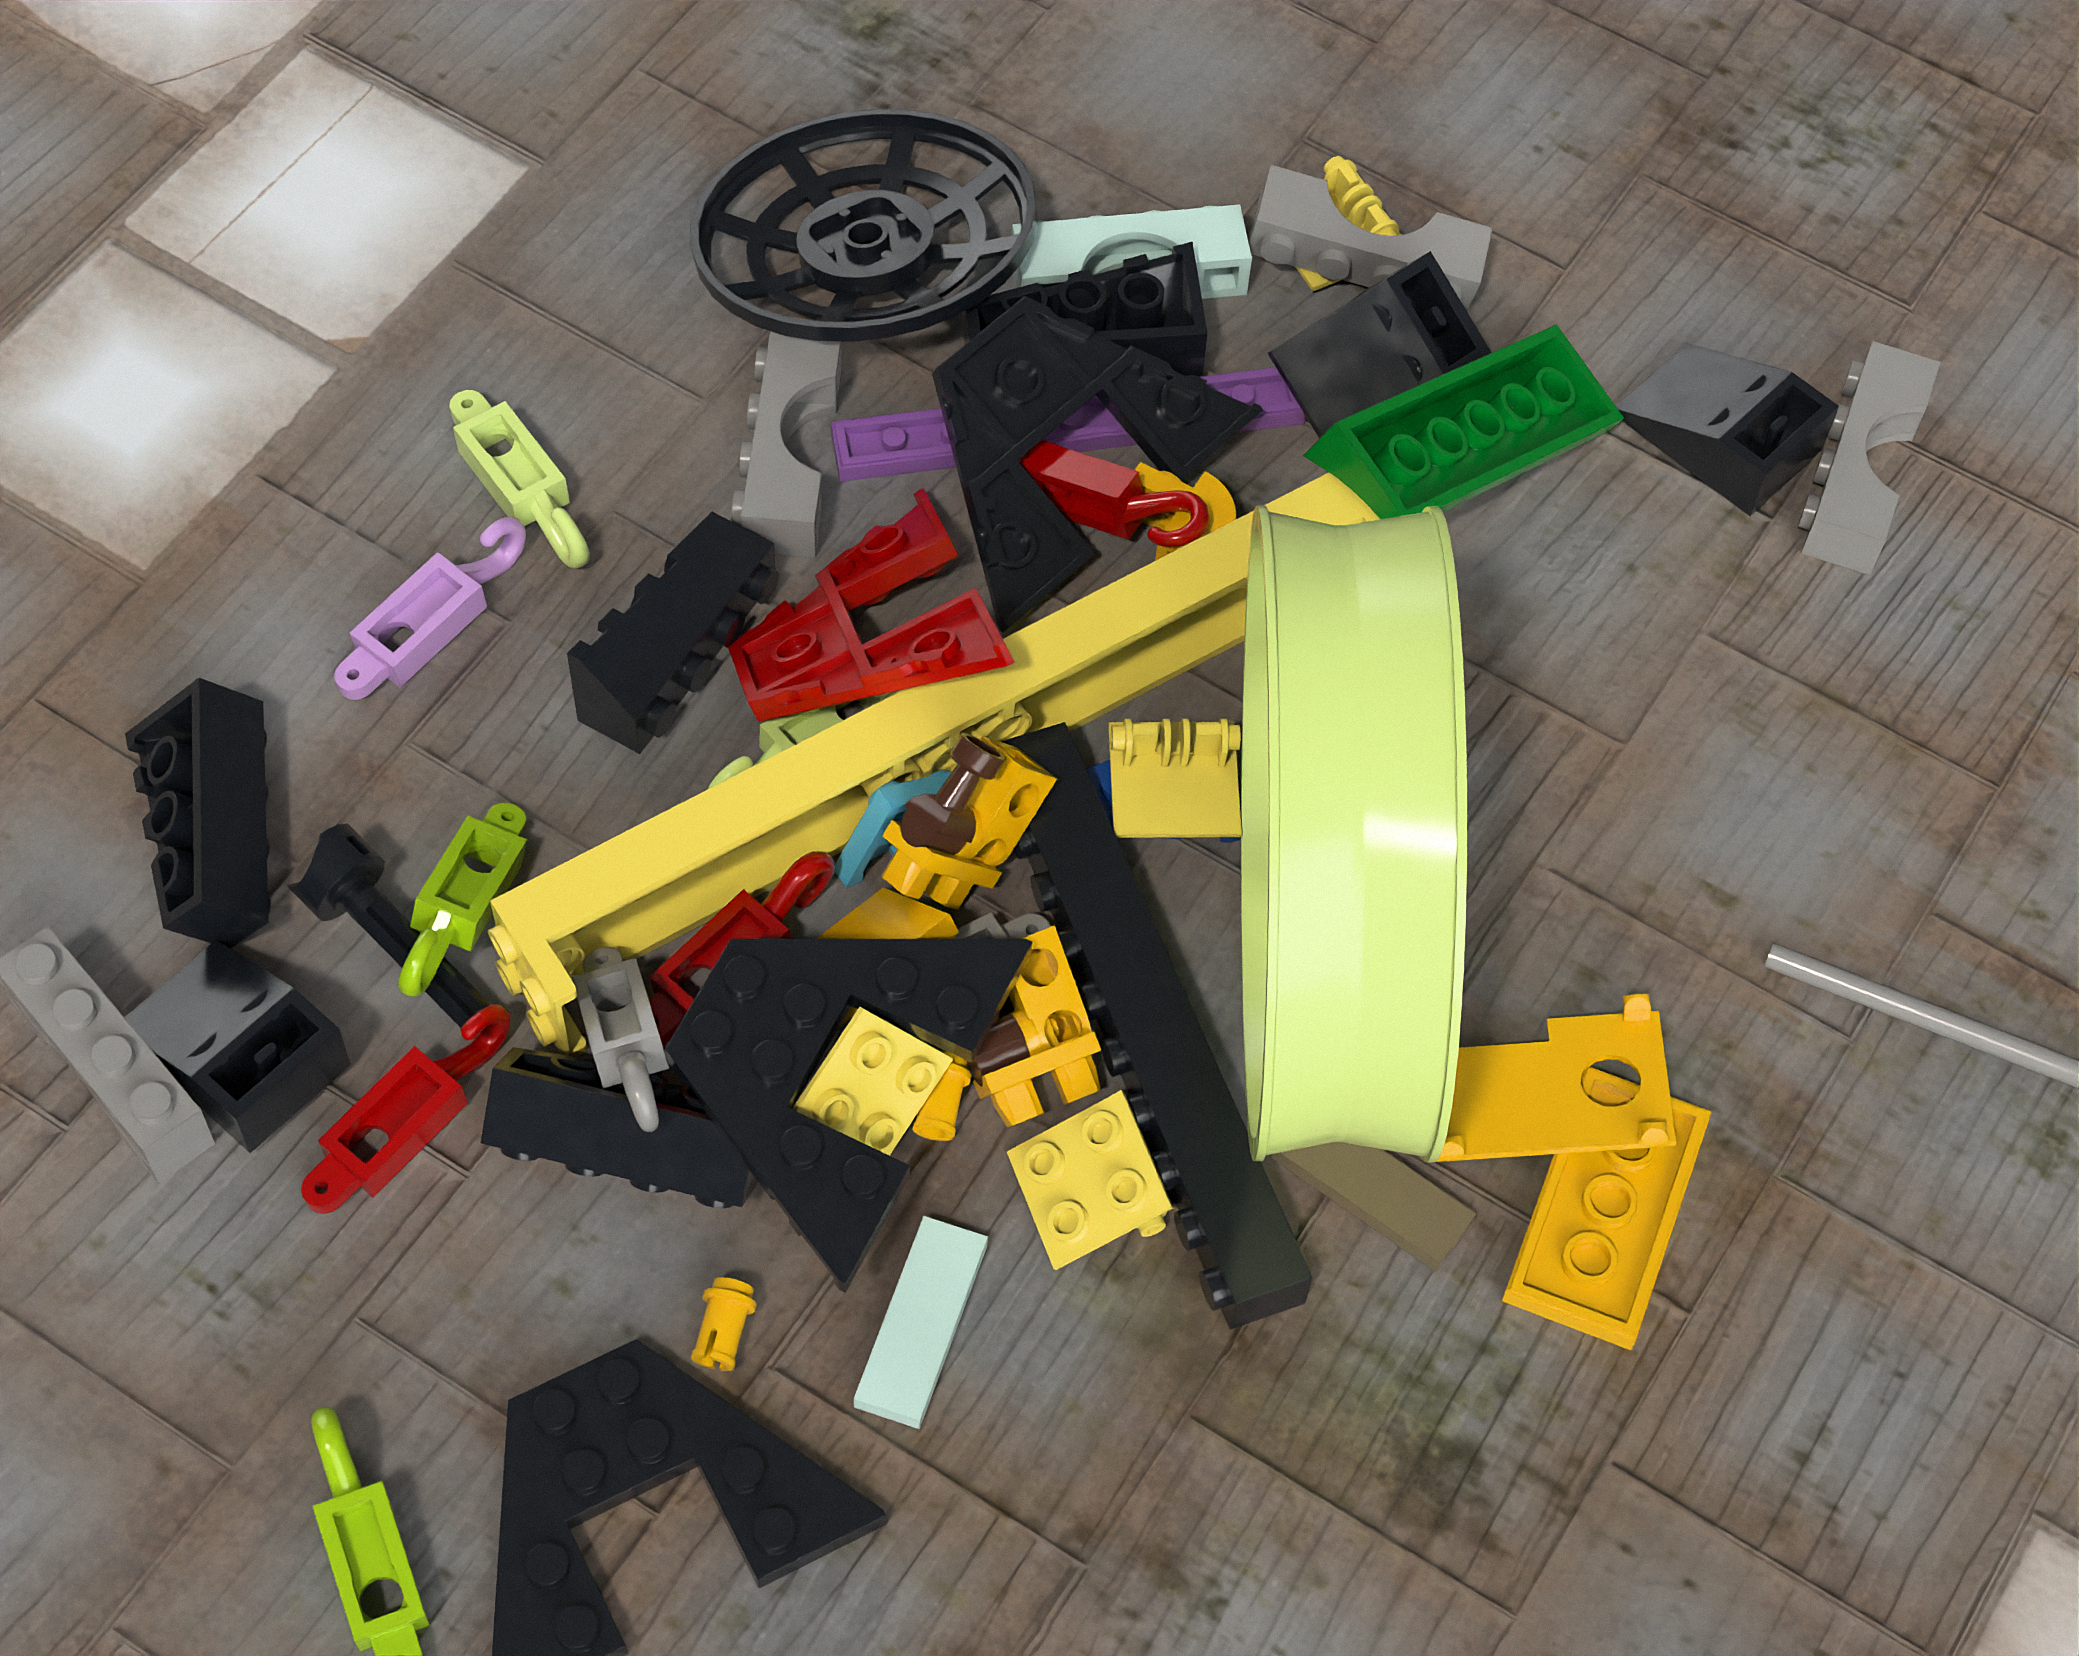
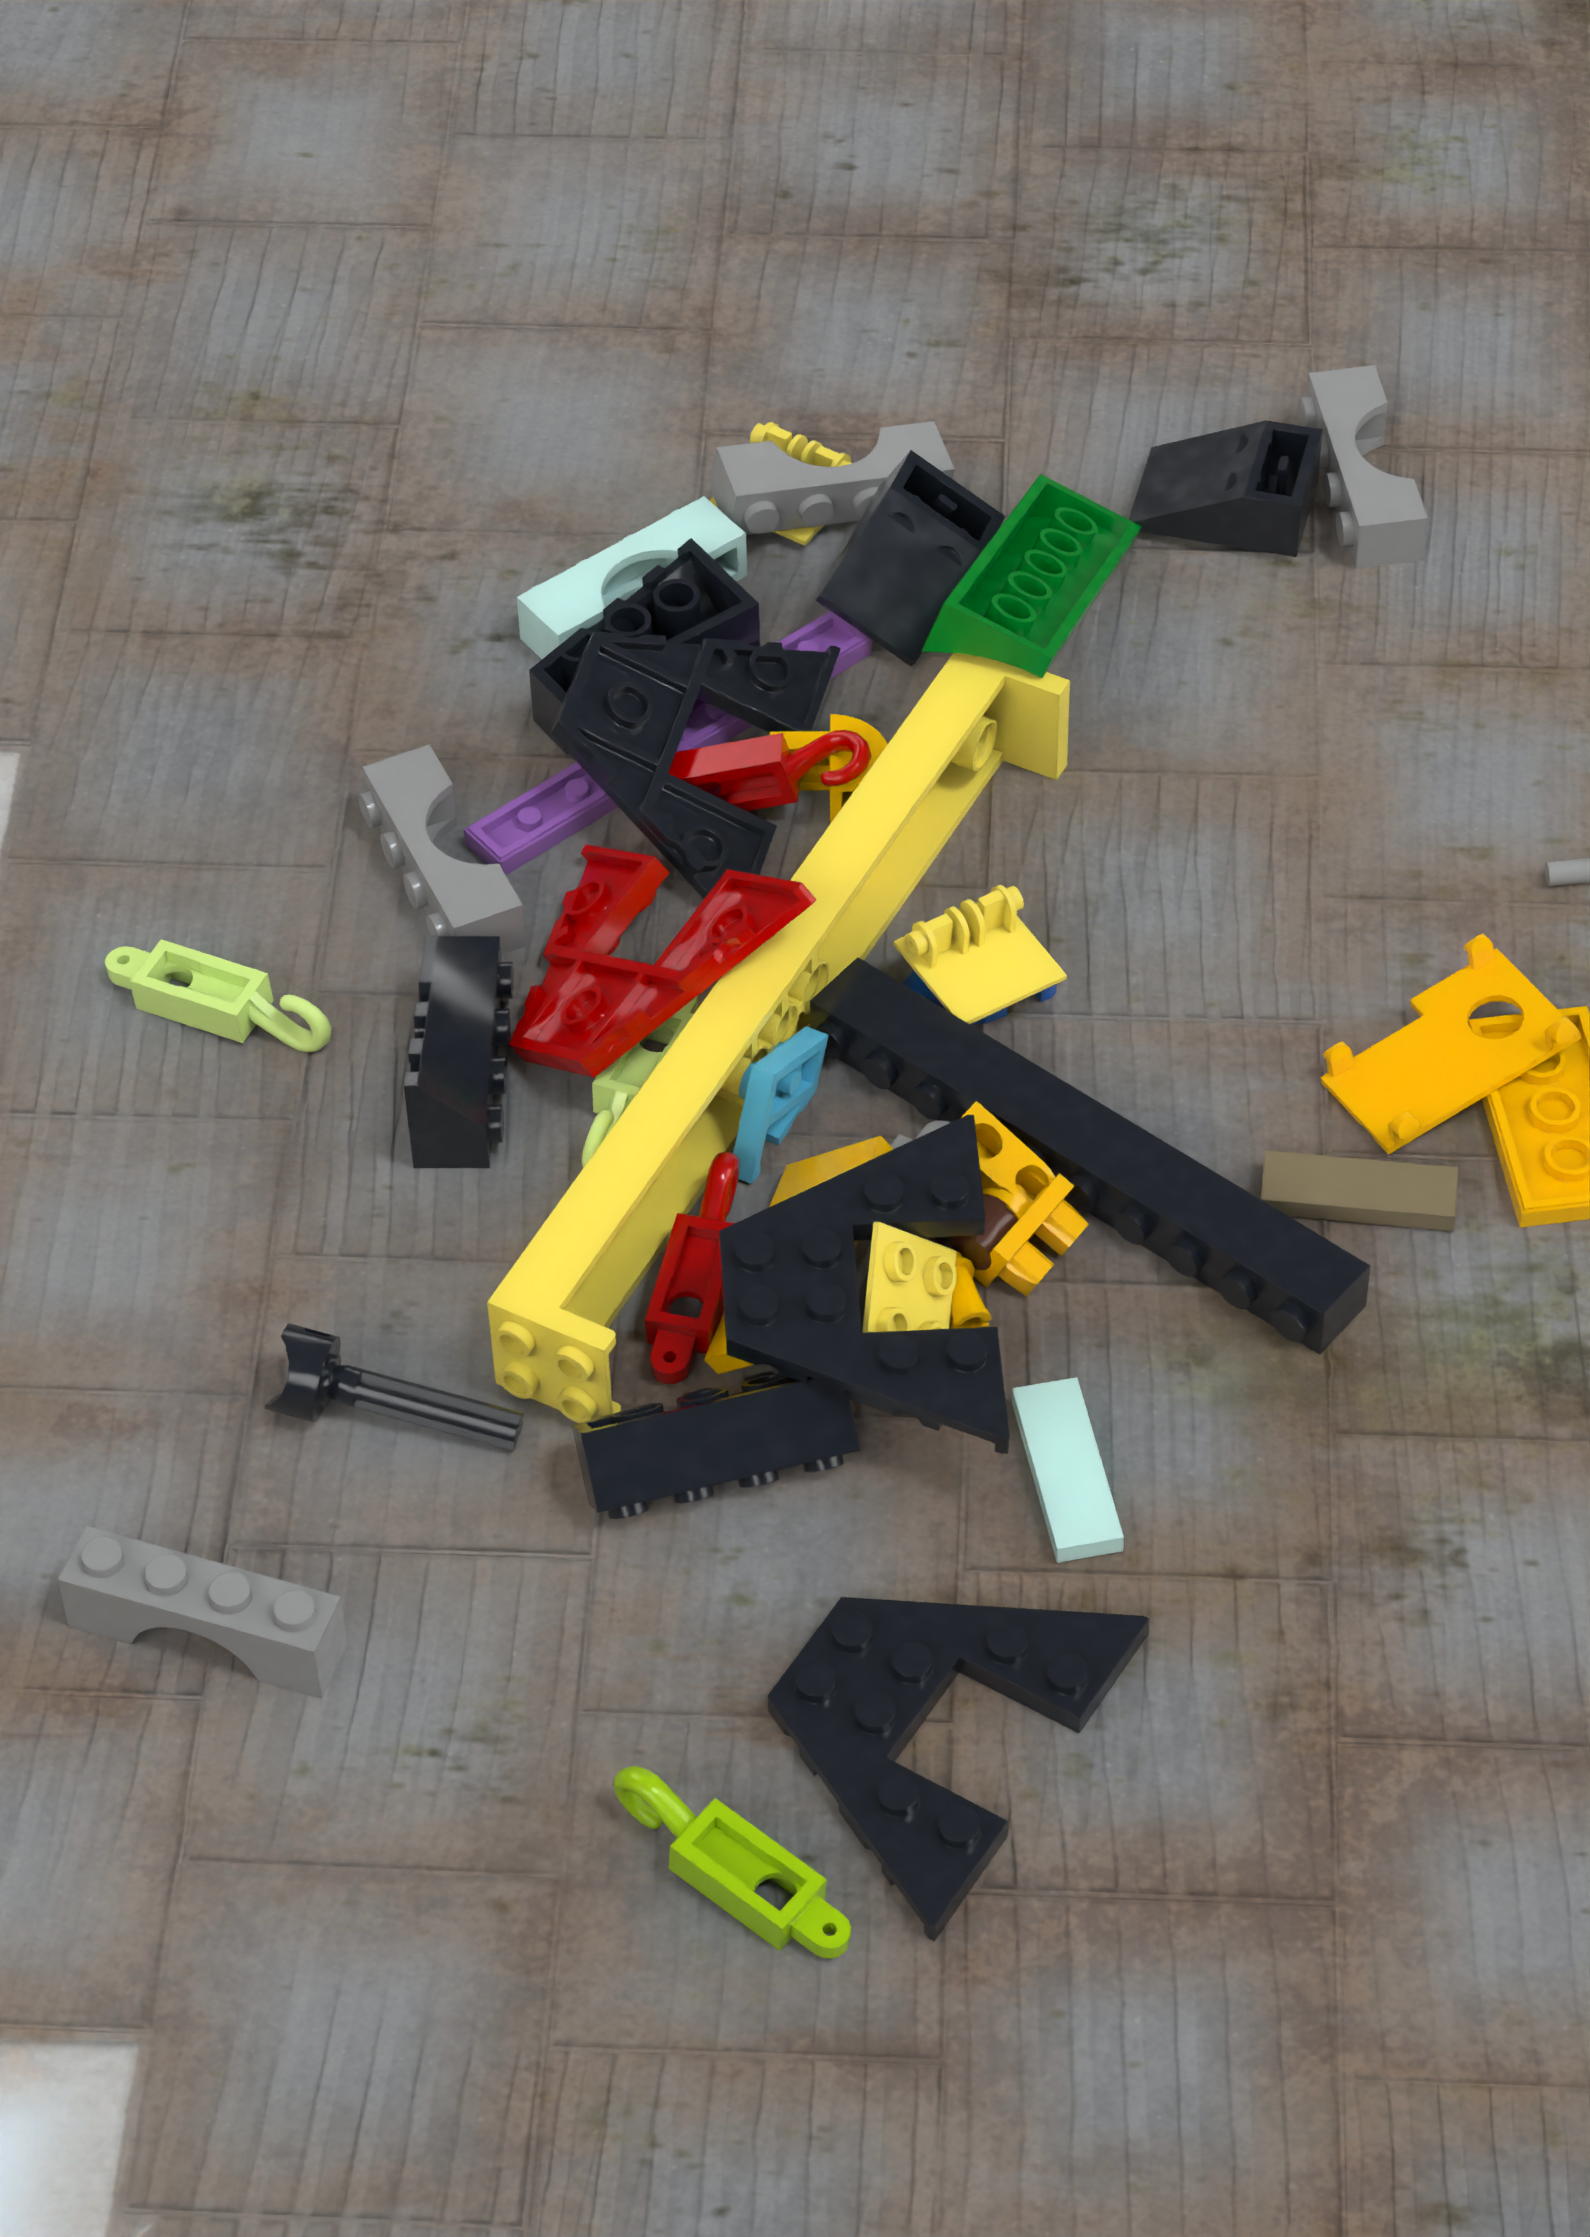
camera: 25 degrees left, 10 degrees down
black slope [124,940,351,1153] -> none
black wedge [125,678,271,949] -> none
red piece [301,1004,511,1214] -> none
lavender piece [334,517,526,700] -> none
lime piece [397,803,527,998] -> none
light grey piece [572,947,669,1132] -> none
black dish [690,109,1037,342] -> none
yellow pin [691,1277,757,1371] -> none
yellow hips [881,732,1057,910] -> none
light yellow hinge [1007,1090,1173,1270] -> none
yellowish green wheel [1241,506,1467,1162] -> none

